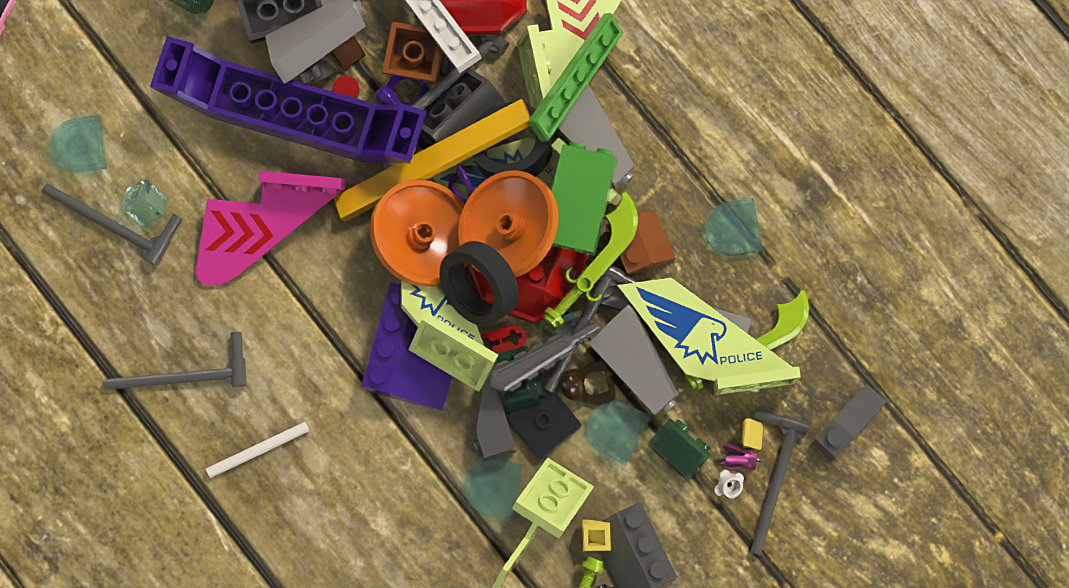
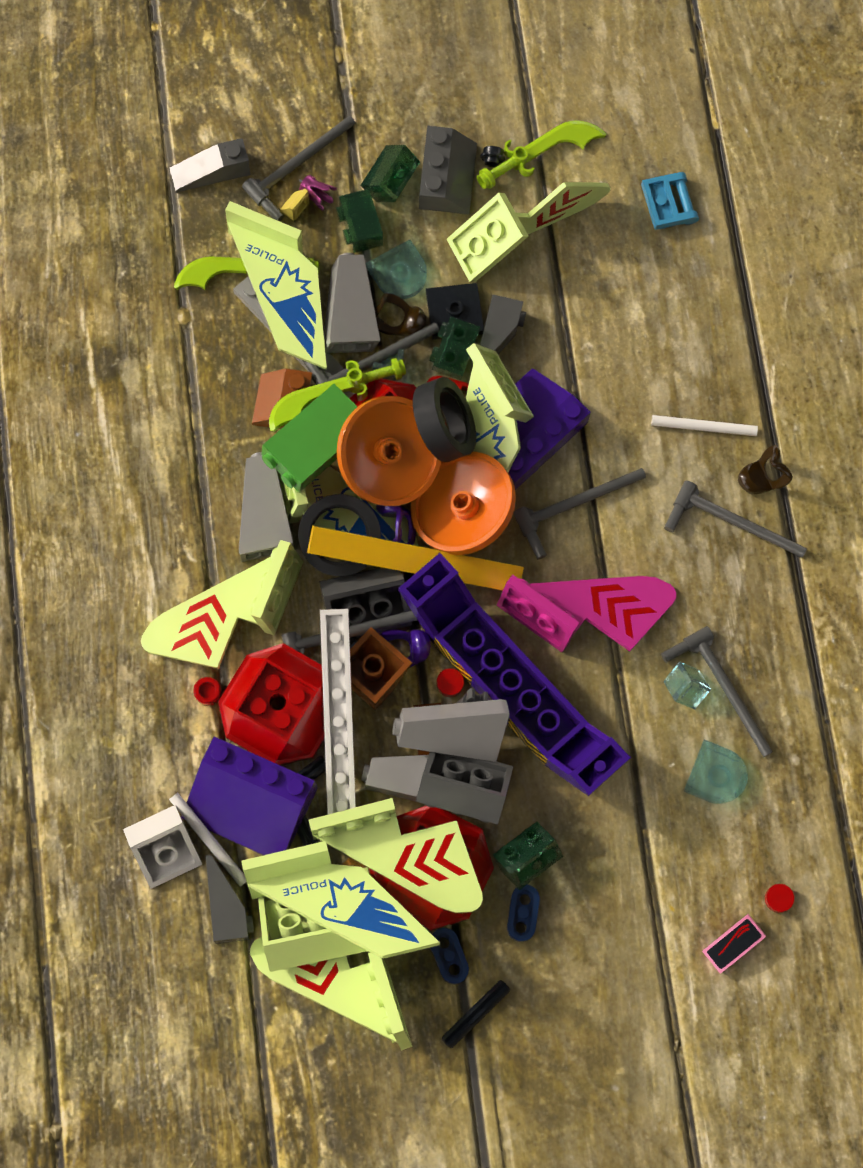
camera: 155 degrees left, 5 degrees down
clear light blue tile [464,460,522,519] -> none
dark grey sword [489,322,600,393] -> none
bright green tile [528,13,623,142] -> none
light yellow slope [582,520,611,551] -> none
clear light blue tile [704,198,763,256] -> none
white plate [714,470,744,499] -> none
none -> clear green brick [360,145,420,202]
none -> dark grey bar [513,468,646,560]
none -> dark brown piece [738,445,793,494]

